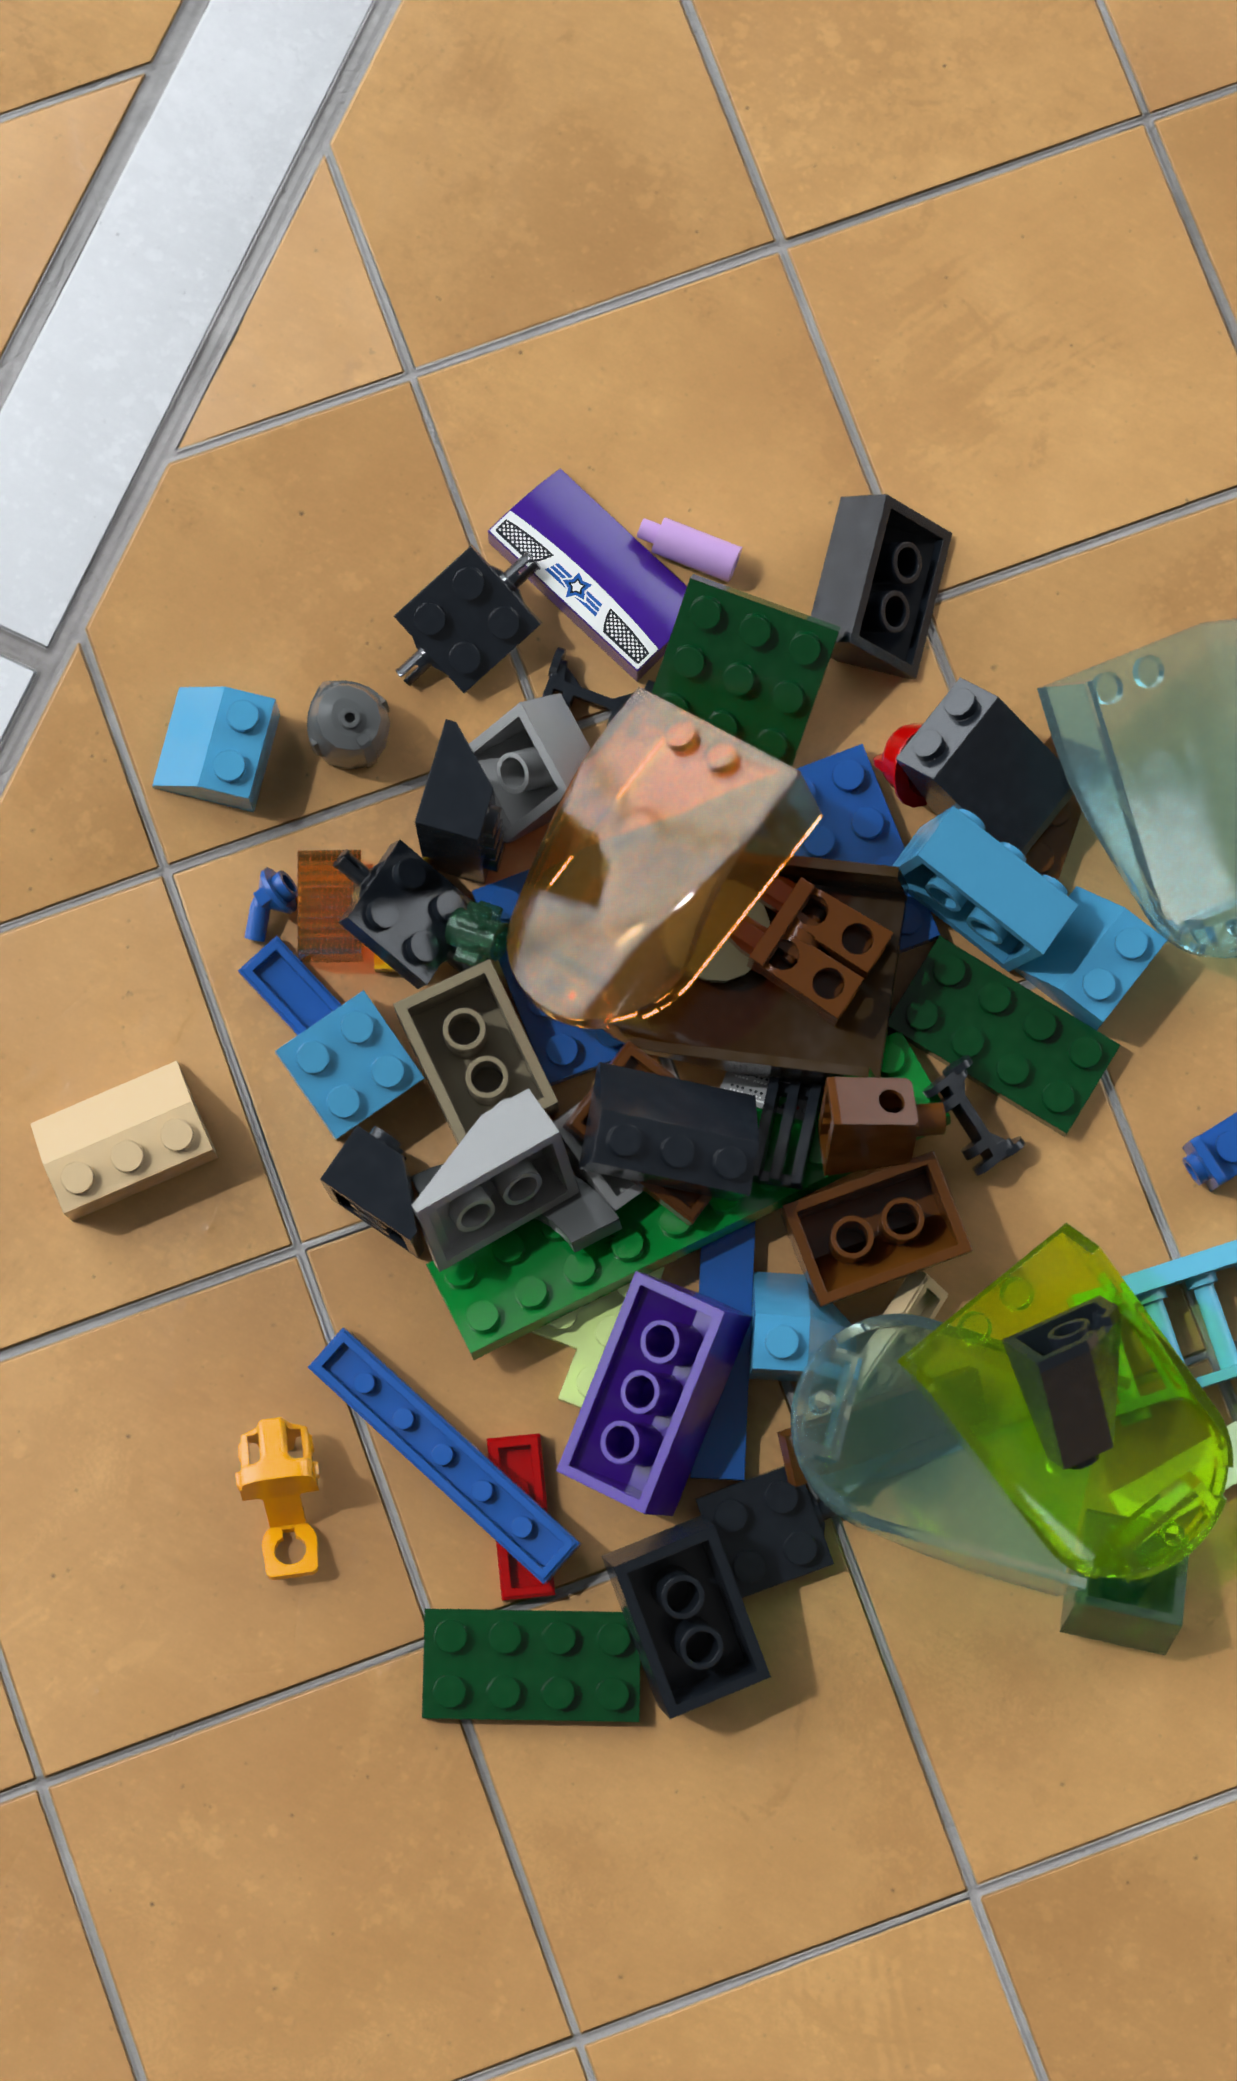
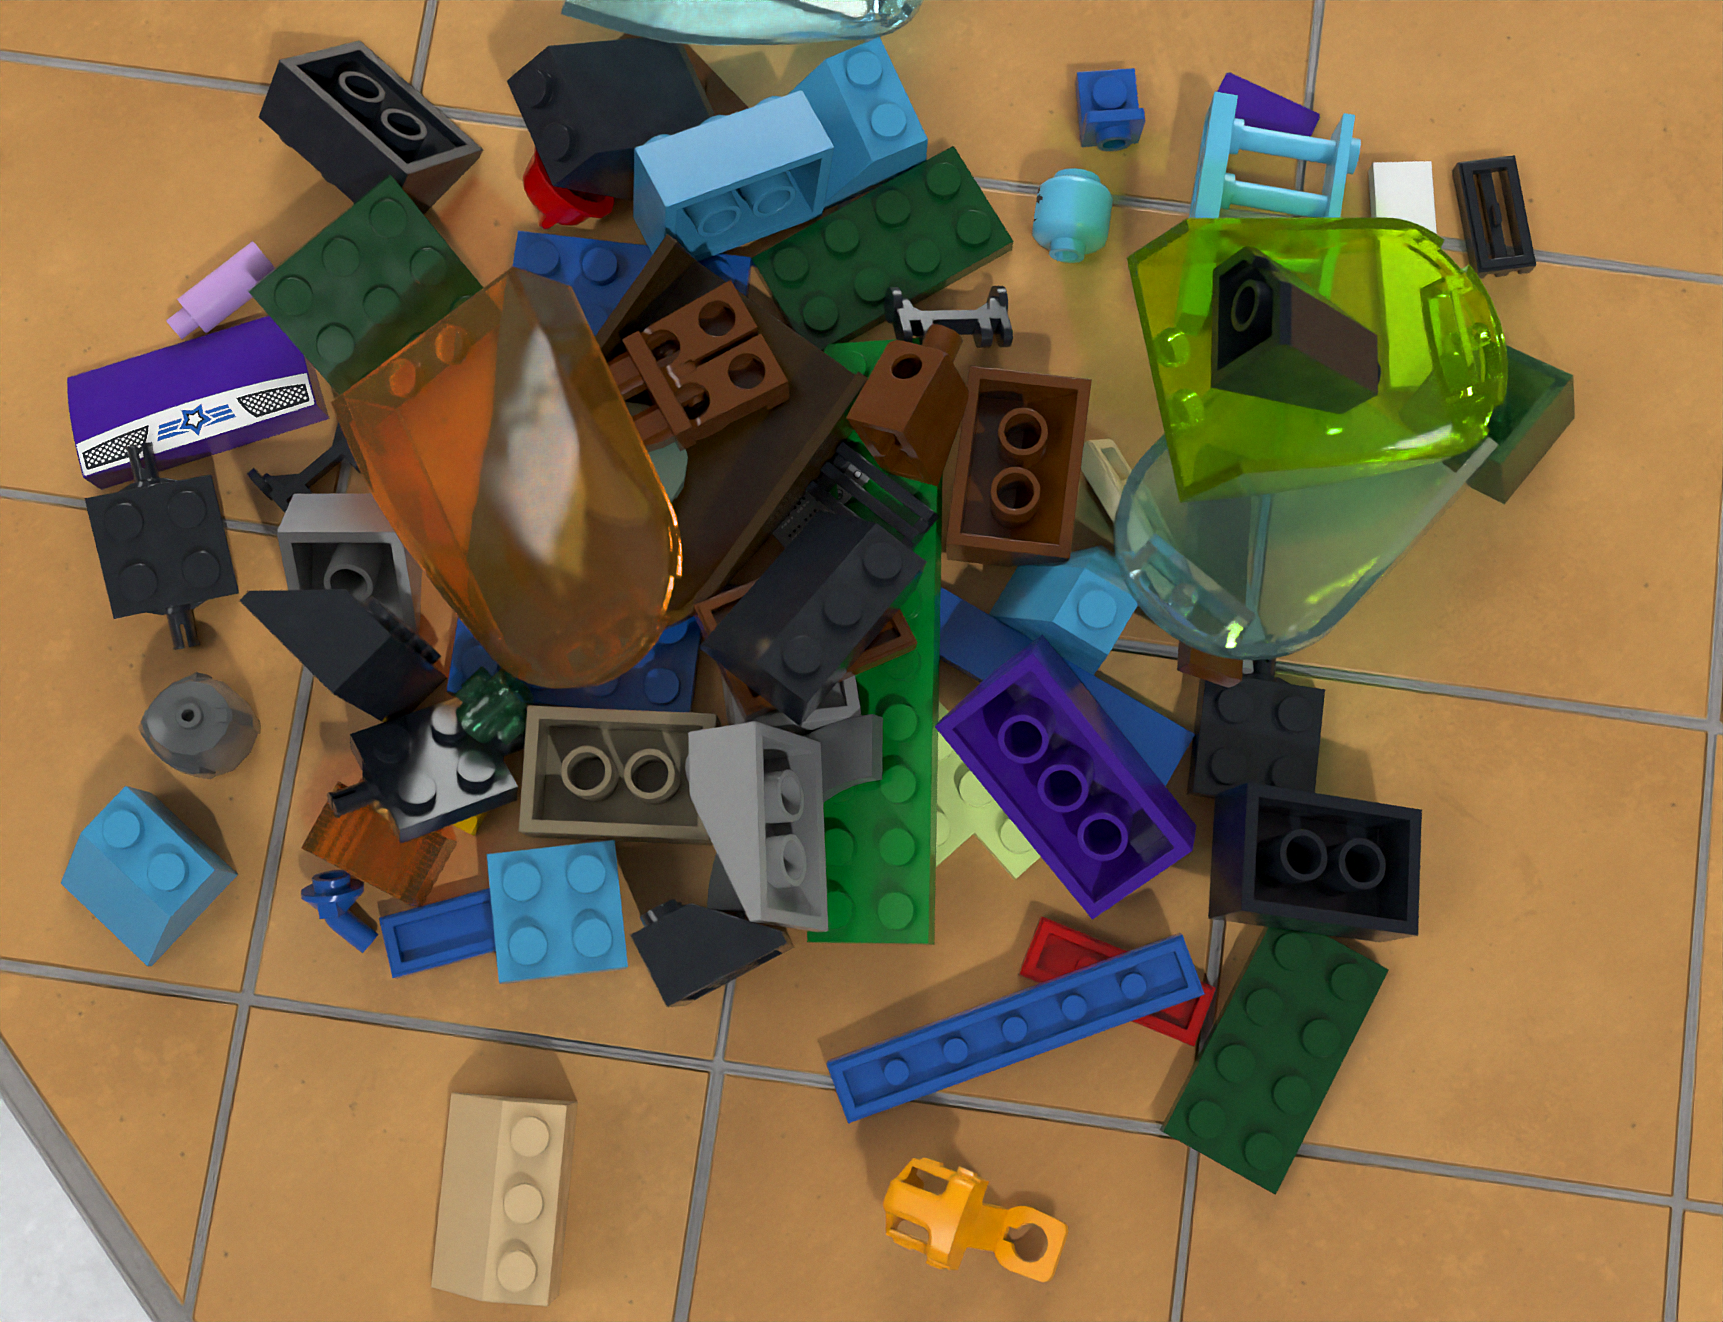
camera: 60 degrees left, 0 degrees up
none -> medium azure head [1032,168,1113,263]

